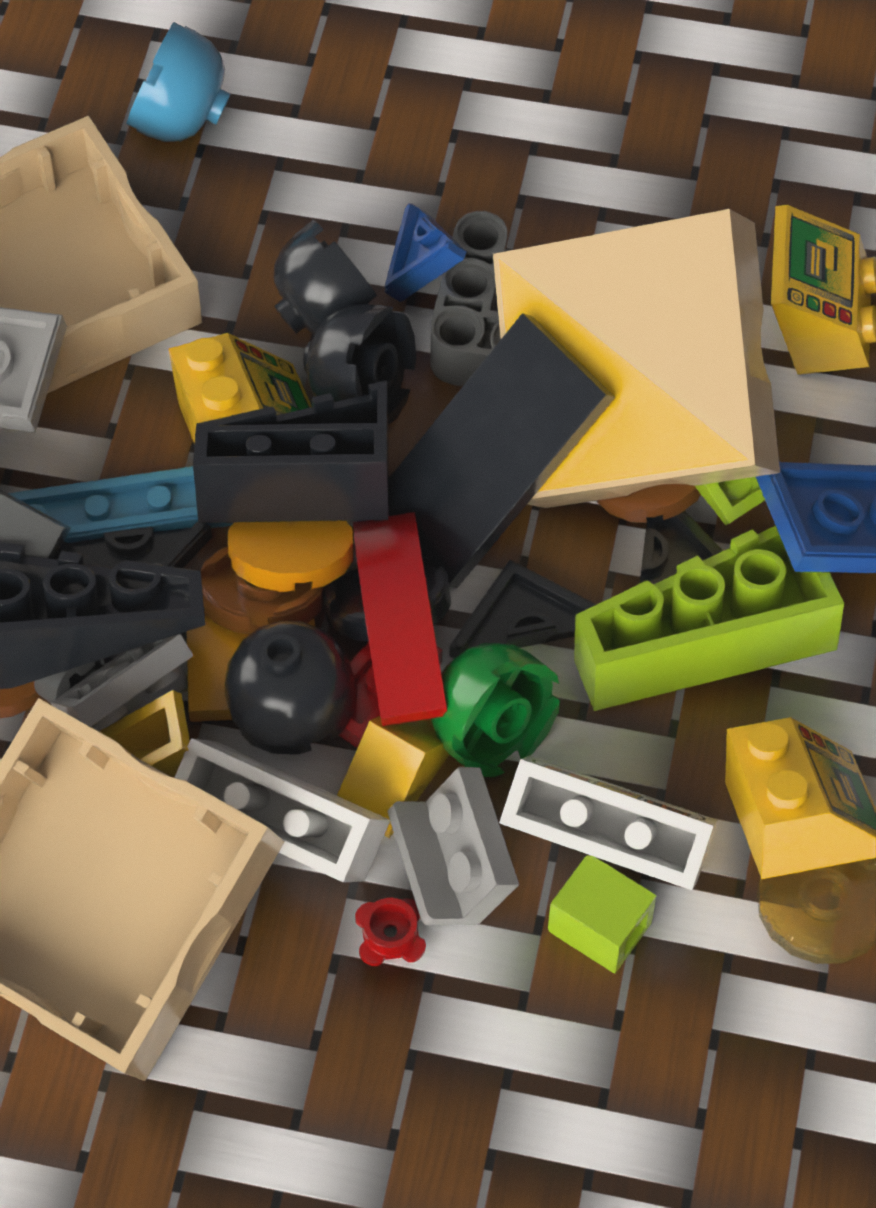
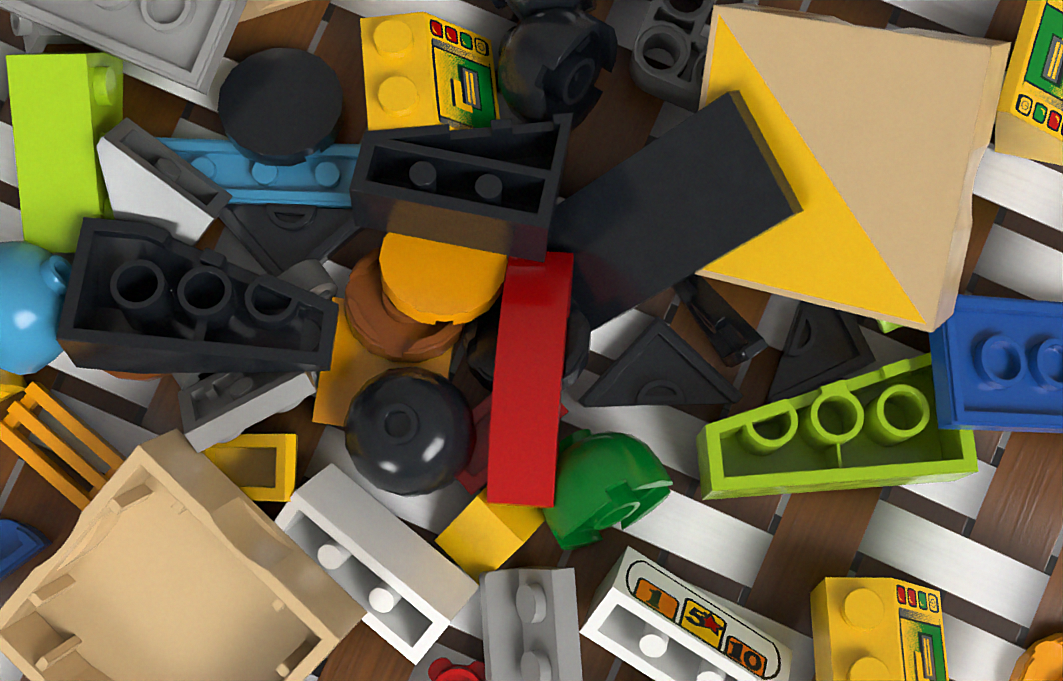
camera: 10 degrees right, 25 degrees up
none -> black tile [217,48,346,166]
none -> black tile [672,274,769,368]

